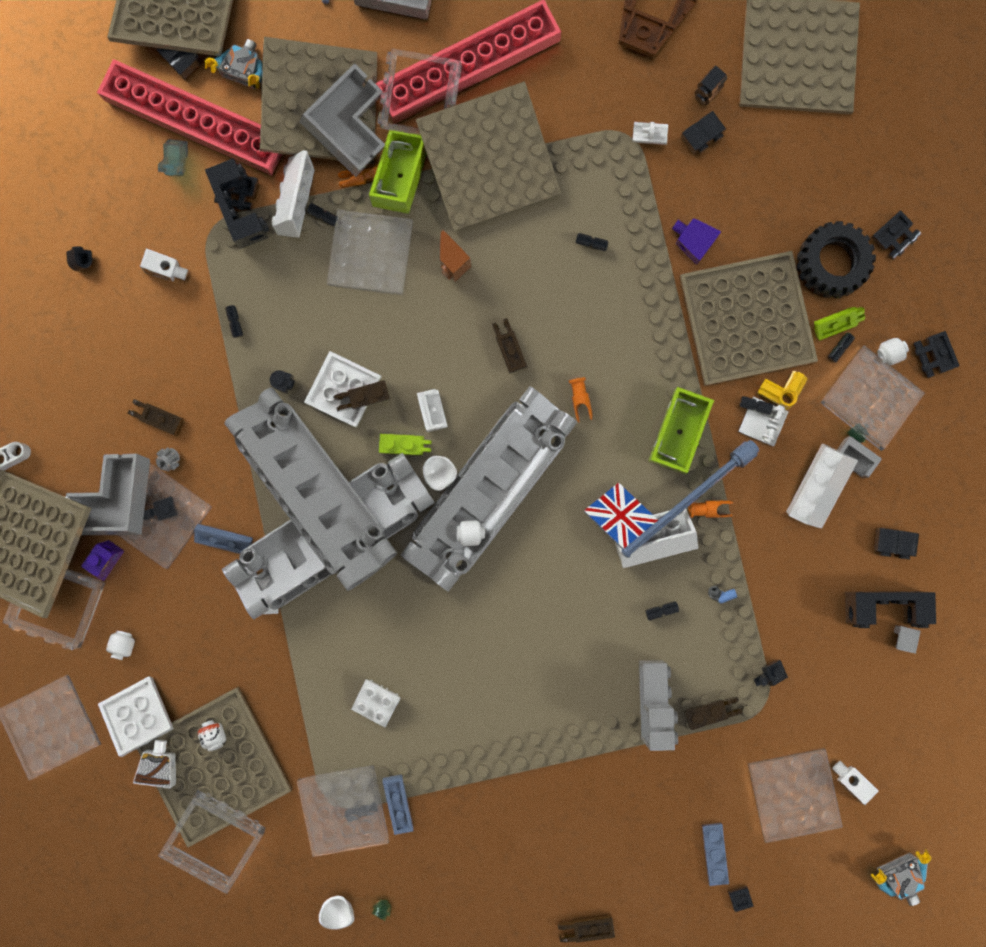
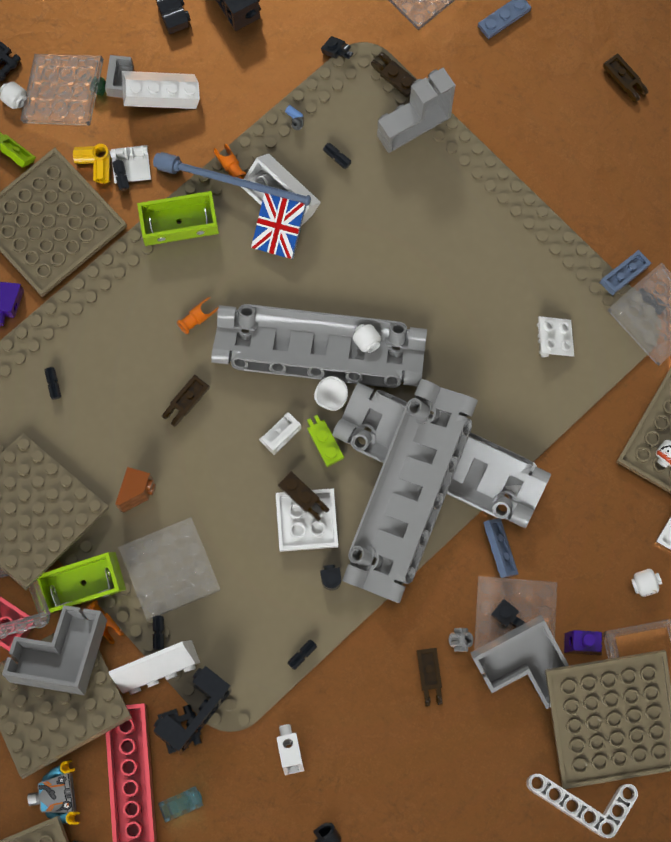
camera: 130 degrees left, 10 degrees down
black piece [828,332,855,363] -> none

